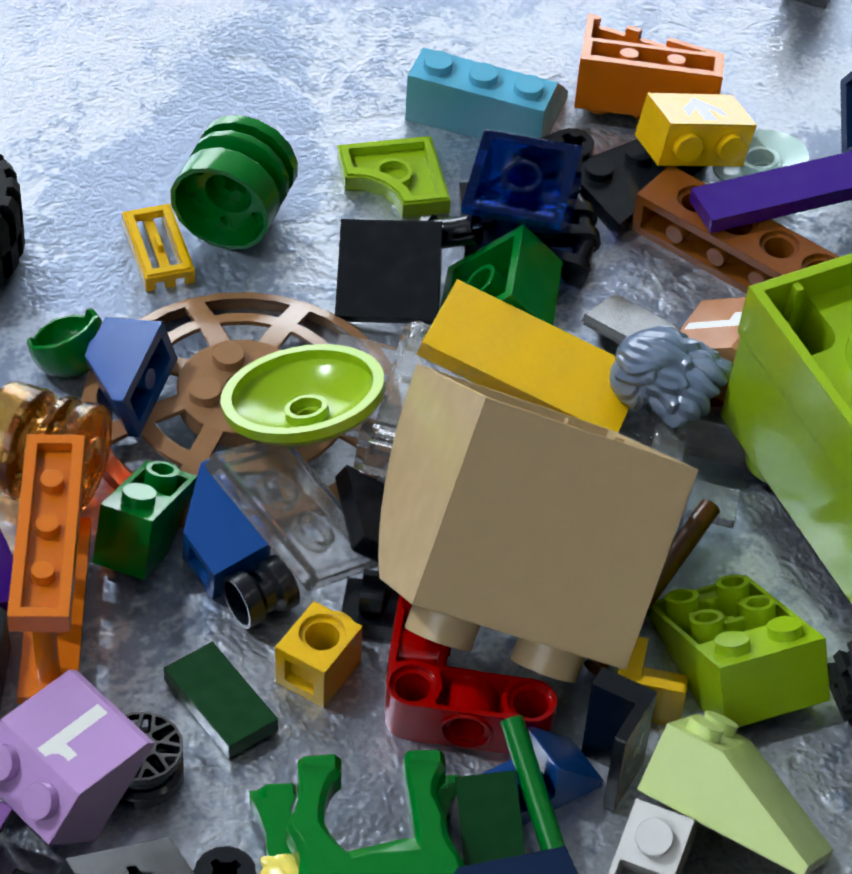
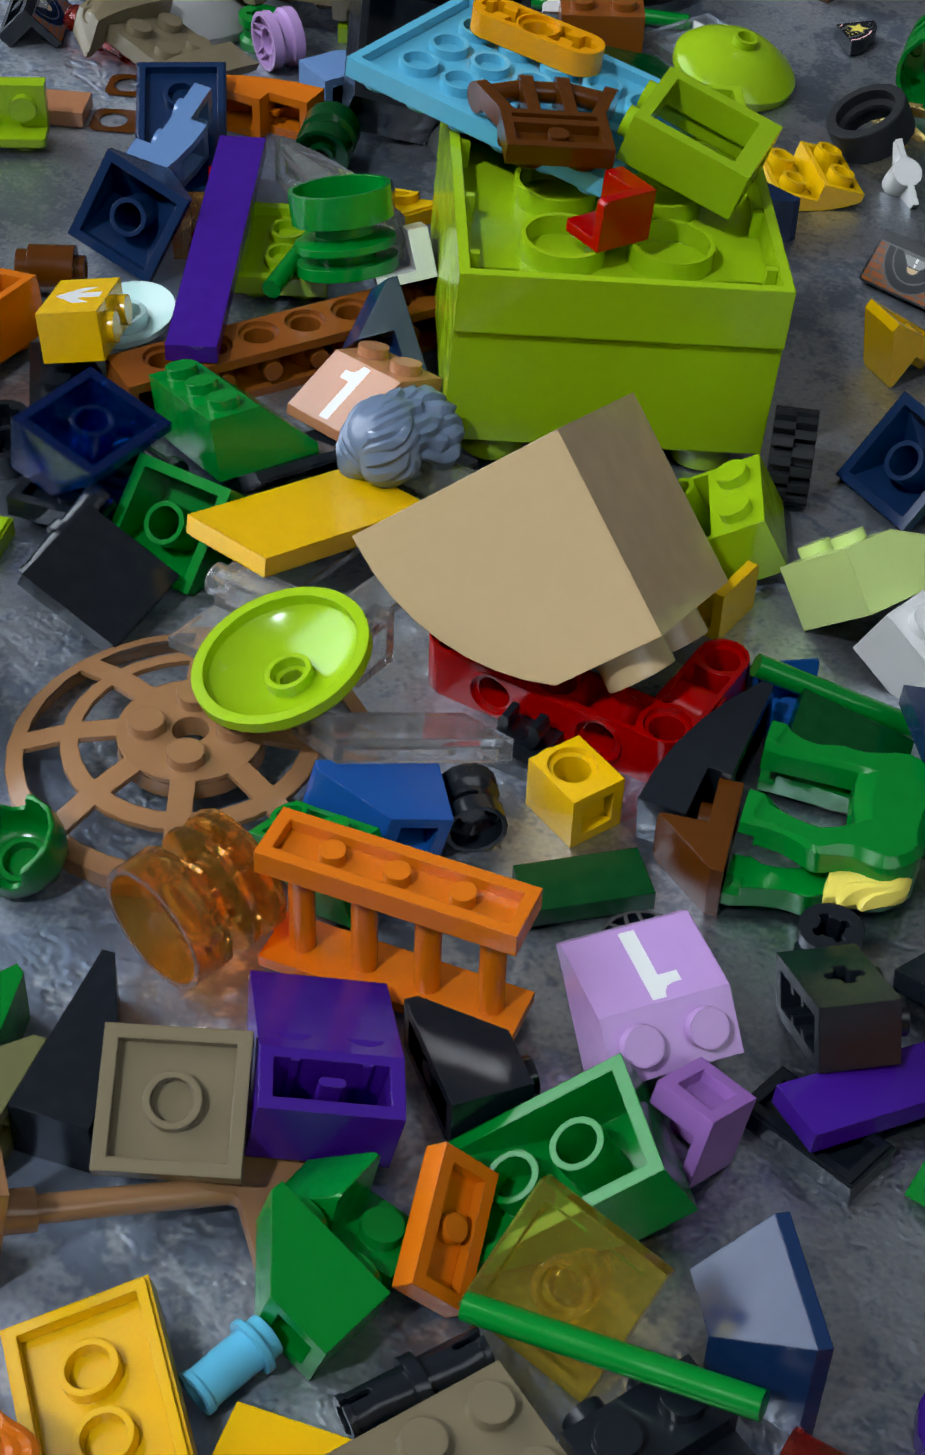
camera: 65 degrees left, 5 degrees down
slope [85,317,178,437] -> none
black tile [335,464,385,563] -> none
black panel [581,667,657,811] -> none
none -> reddish brown brick [14,244,88,294]
none -> green slope [149,359,319,482]
none -> black slope [636,681,774,843]
none -> reddish brown slope [653,778,745,917]

